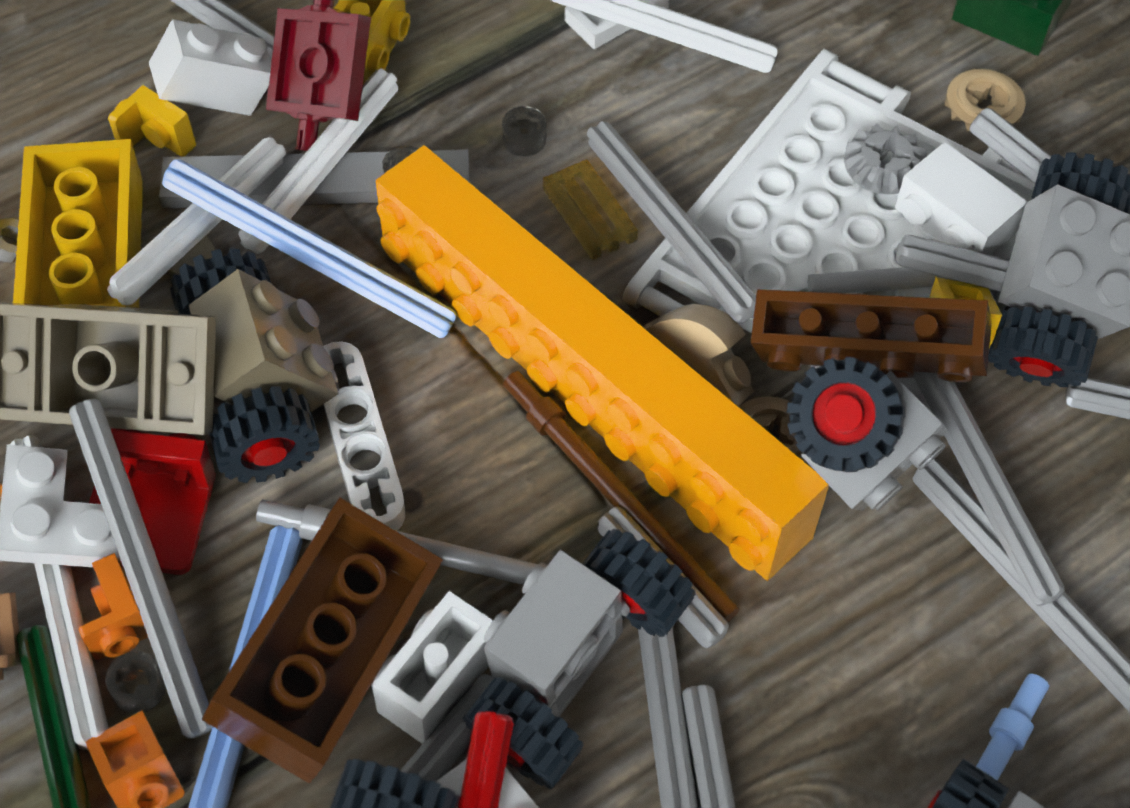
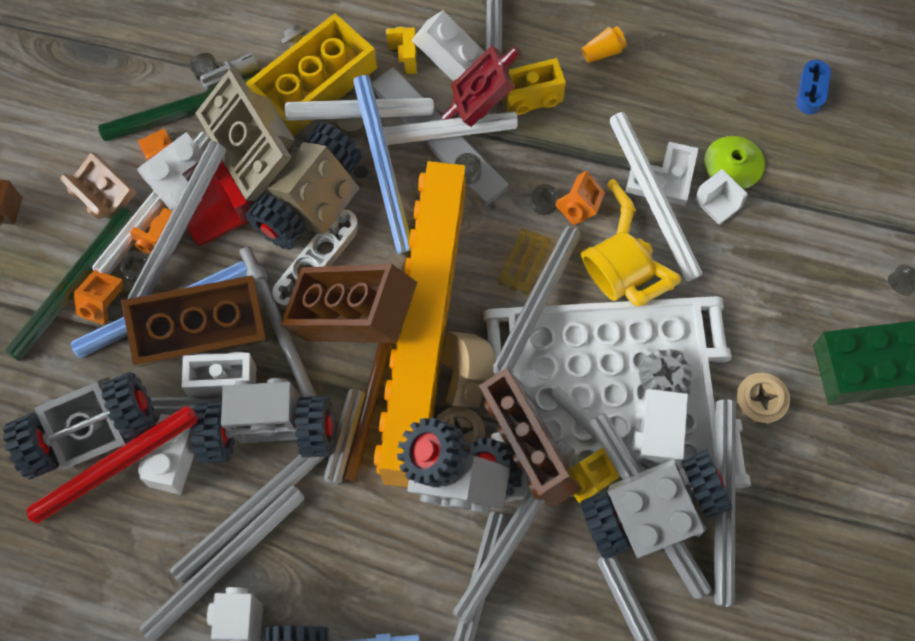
camera: 55 degrees right, 10 degrees up
none -> reddish brown brick [280,264,418,343]
none -> orange bracket [555,170,605,225]
none -> yellow piece [581,179,681,307]

